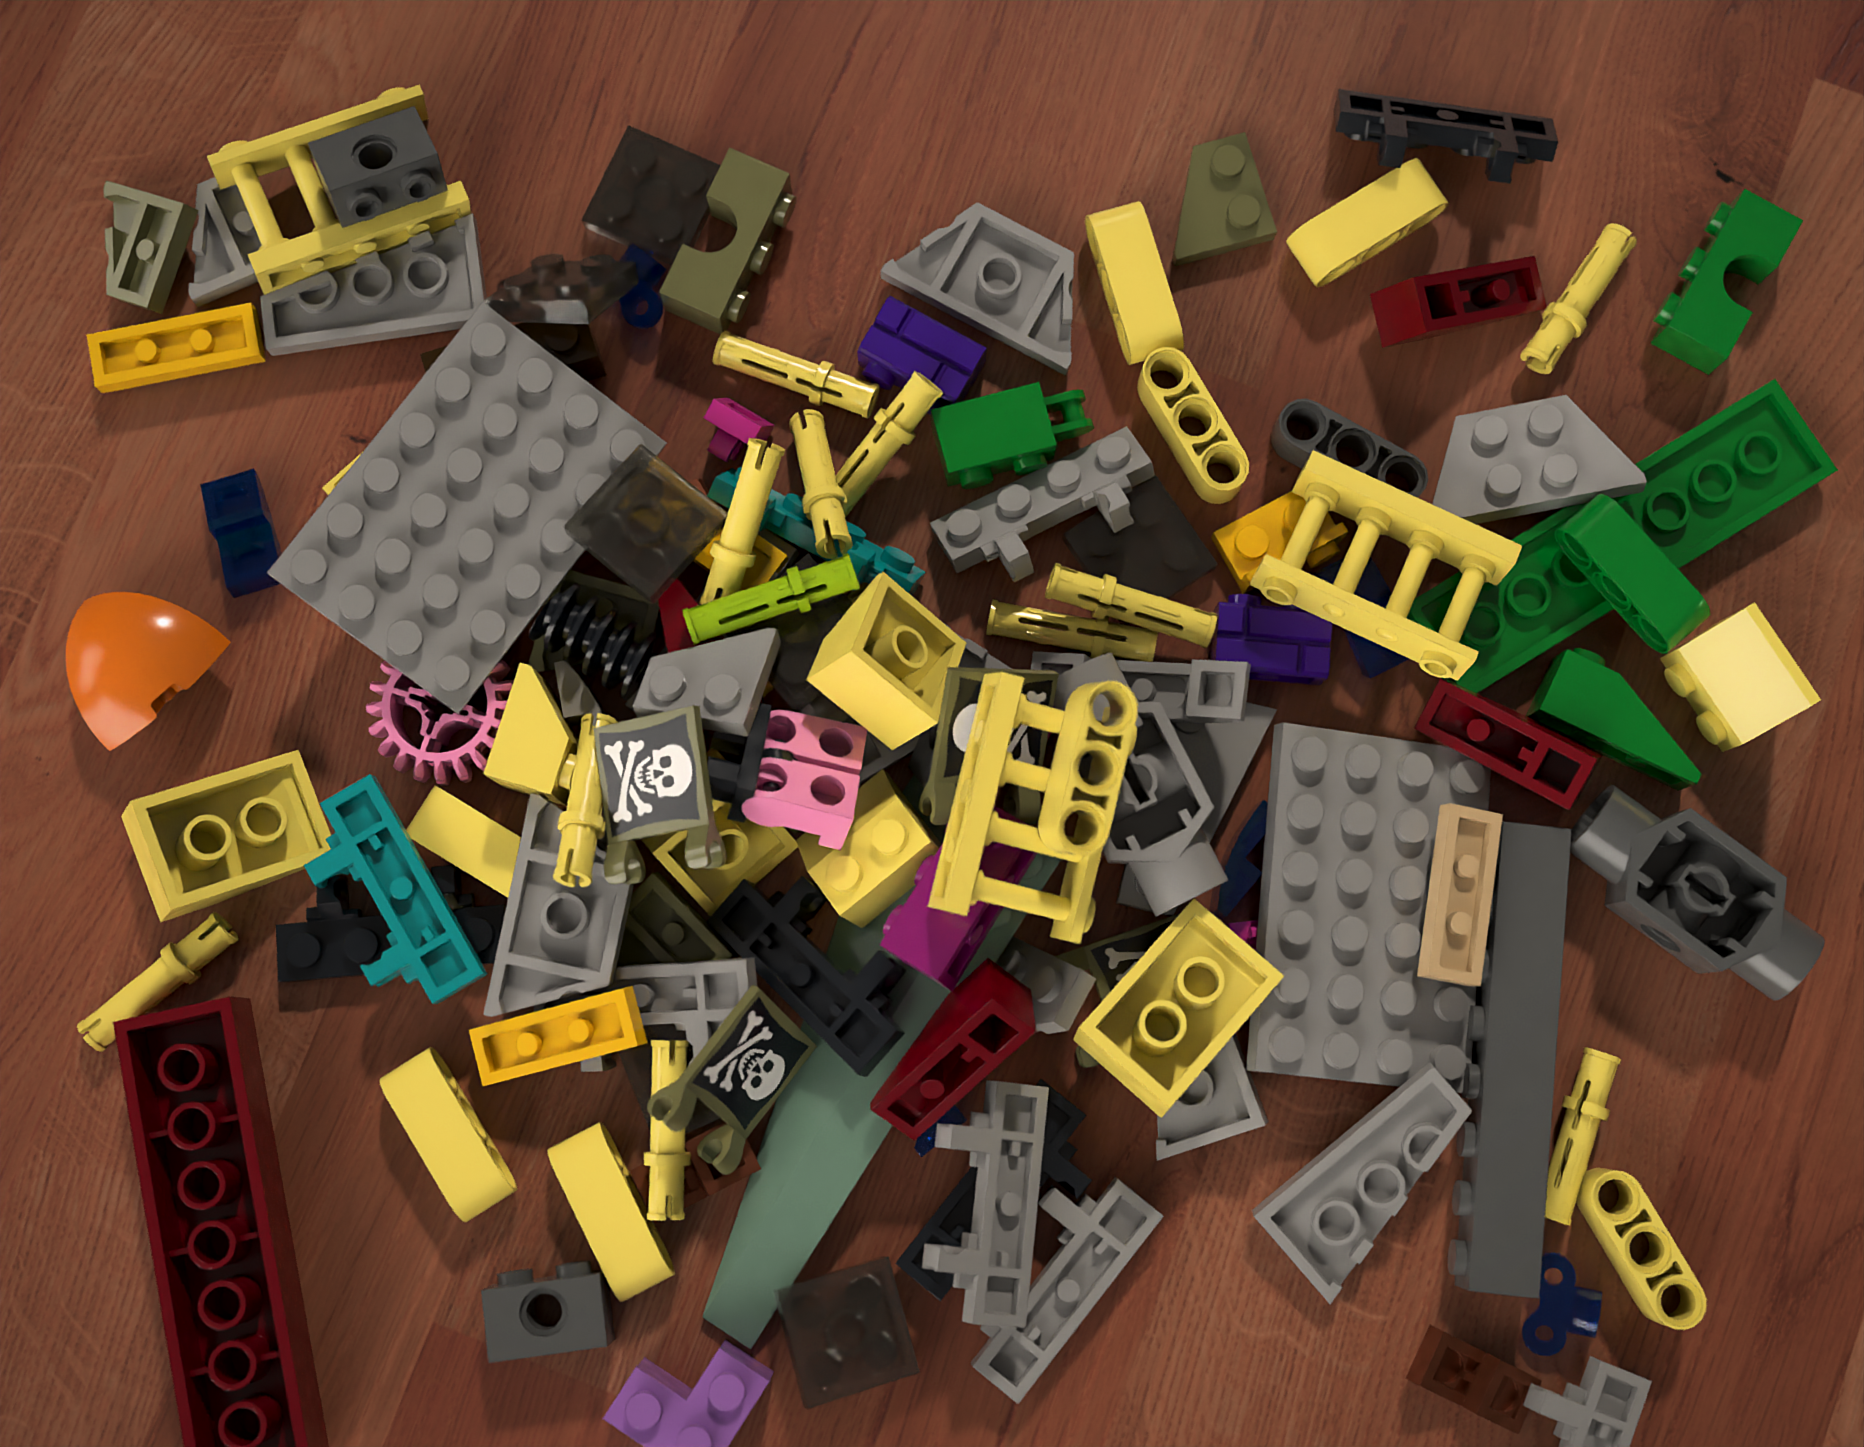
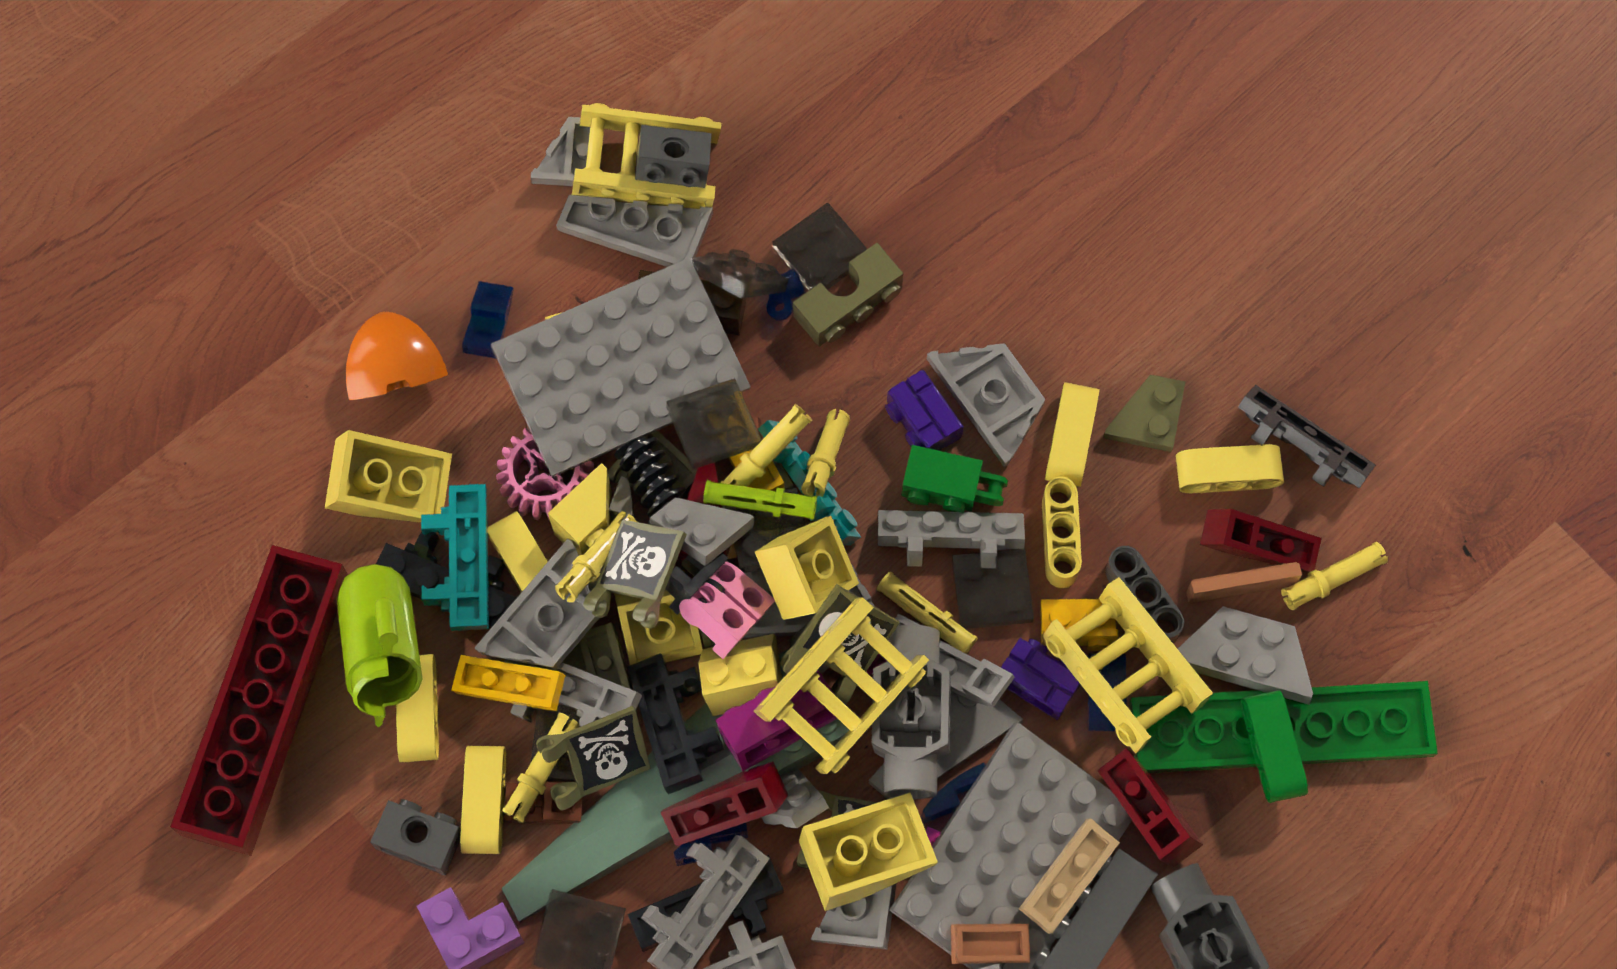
camera: 30 degrees right, 10 degrees down
light yellow pin [77,912,239,1052] -> none
yellow plate [87,303,266,393] -> none
olive wing [103,180,198,314] -> none
dark pink tile [703,398,775,462] -> none
light yellow pin [713,330,880,419] -> none
light yellow pin [836,371,943,518] -> none
light yellow beam [1038,681,1138,856] -> none
light yellow pin [1045,563,1217,648] -> none
green slope [1526,648,1701,791] -> none
green arch [1651,189,1804,375] -> none
light yellow slope [1659,602,1821,752] -> none
none -> lime piece [337,564,423,727]
none -> nougat tile [951,924,1030,964]
none -> nougat tile [1186,562,1302,604]

